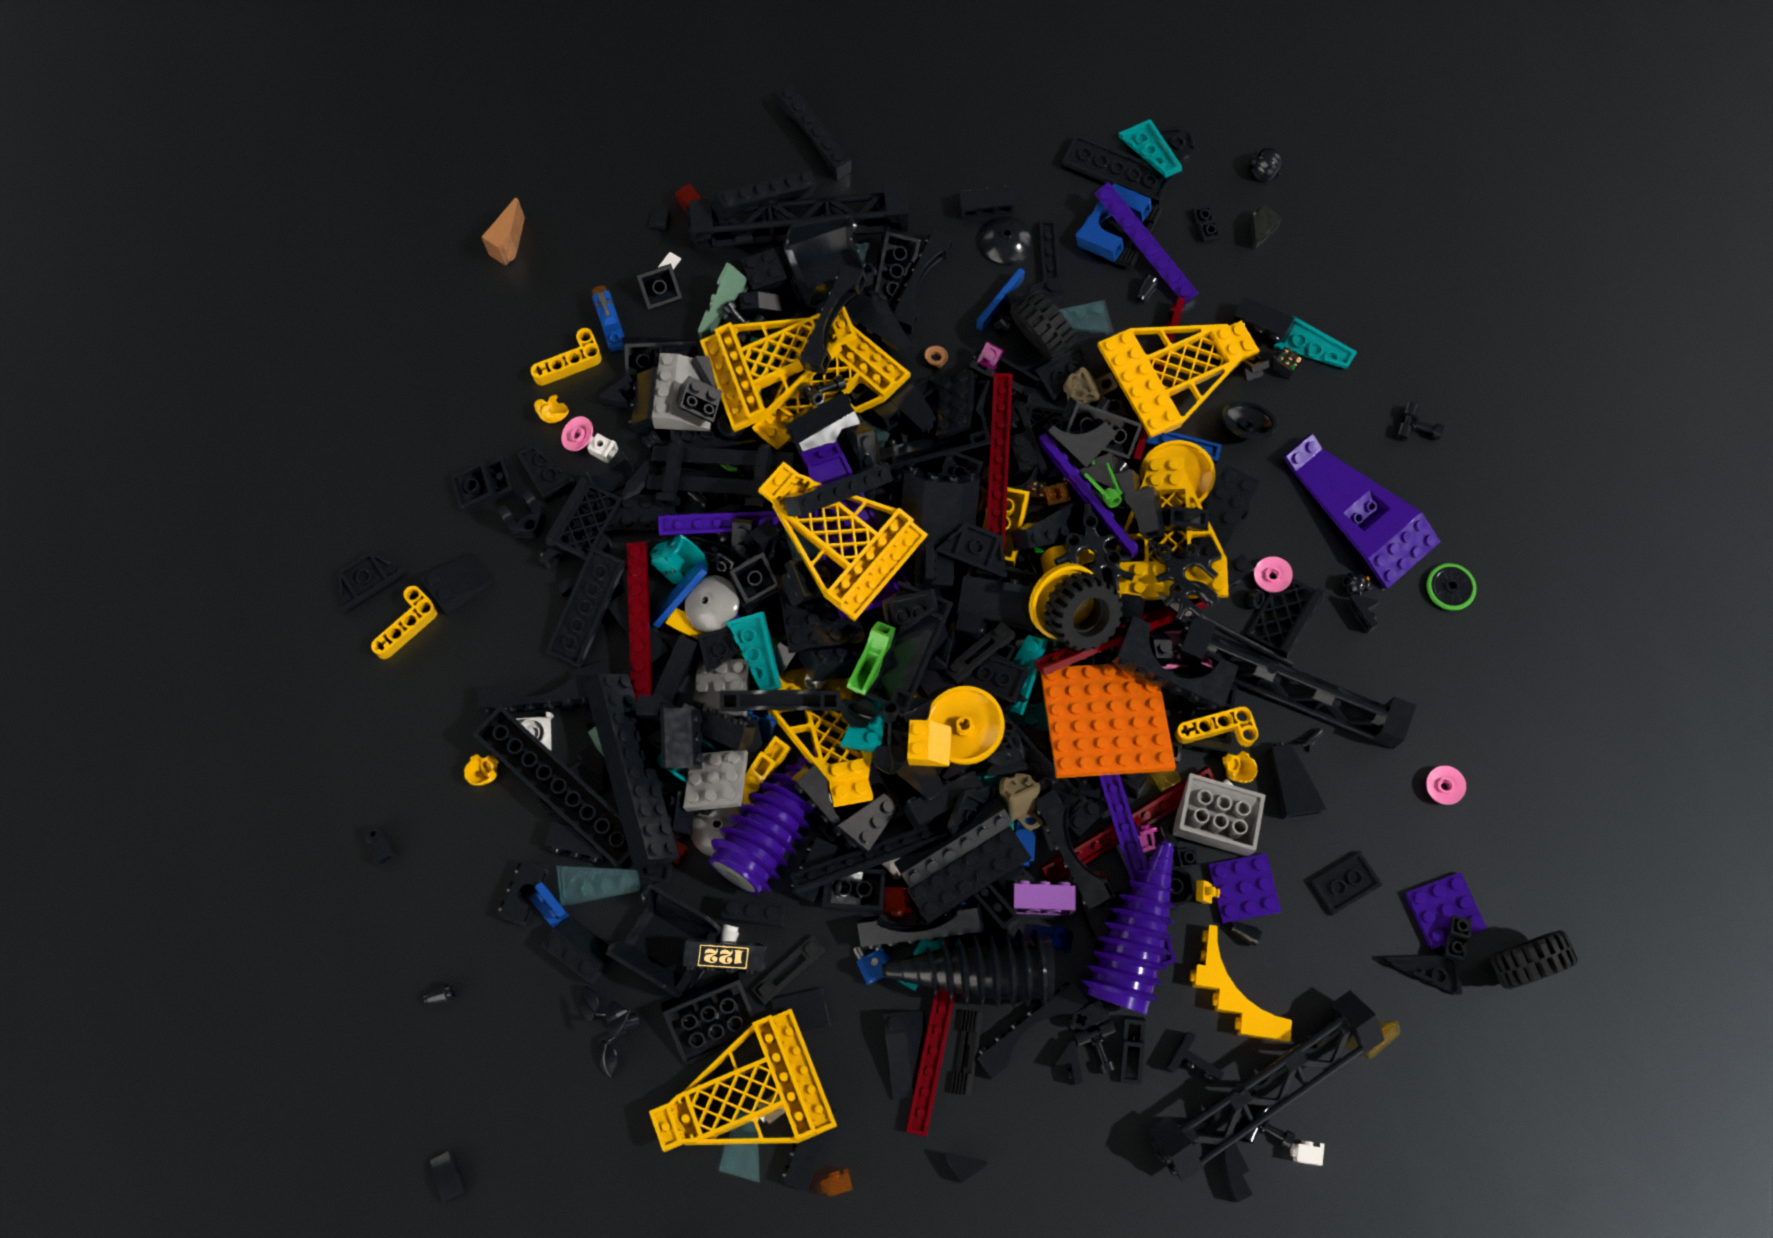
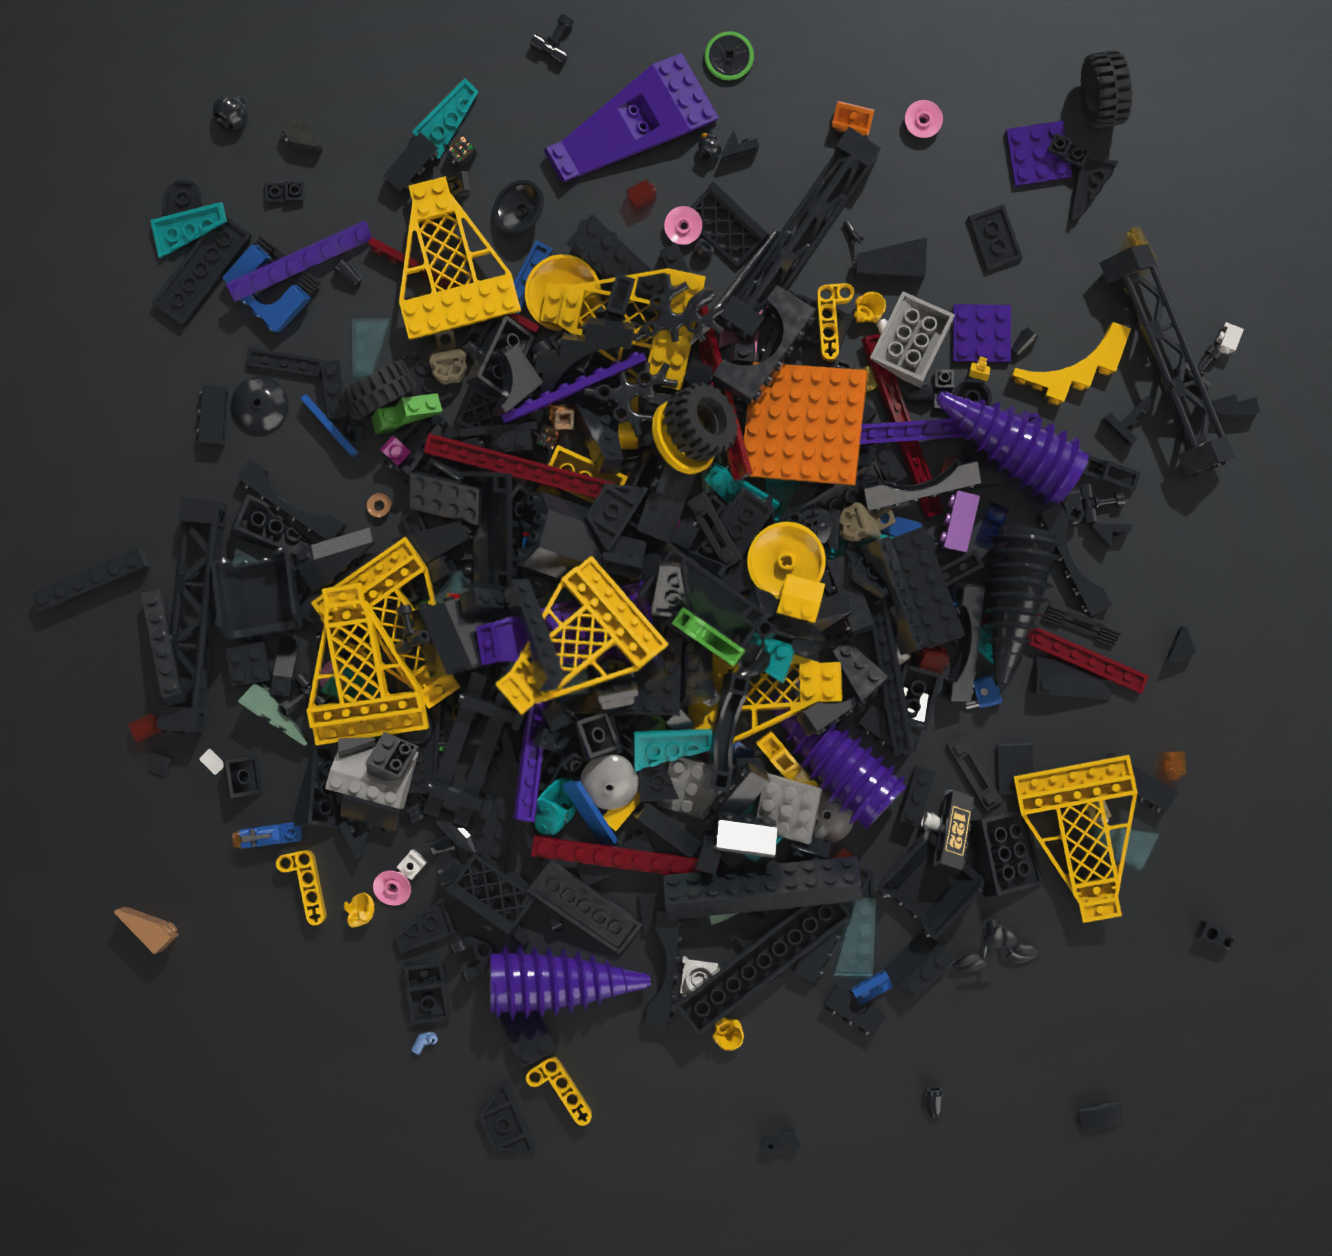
camera: 75 degrees left, 15 degrees up
black arch [800,265,868,375] -> none
bright green plant [1084,462,1123,508] -> none
magenta bracket [1136,823,1158,852] -> none
none -> bright green arch [371,394,442,435]
none -> medium blue arm [411,1032,438,1055]
none -> dark purple cone [489,945,650,1020]
none -> clear red brick [627,179,657,211]
none -> orange bracket [832,101,874,136]

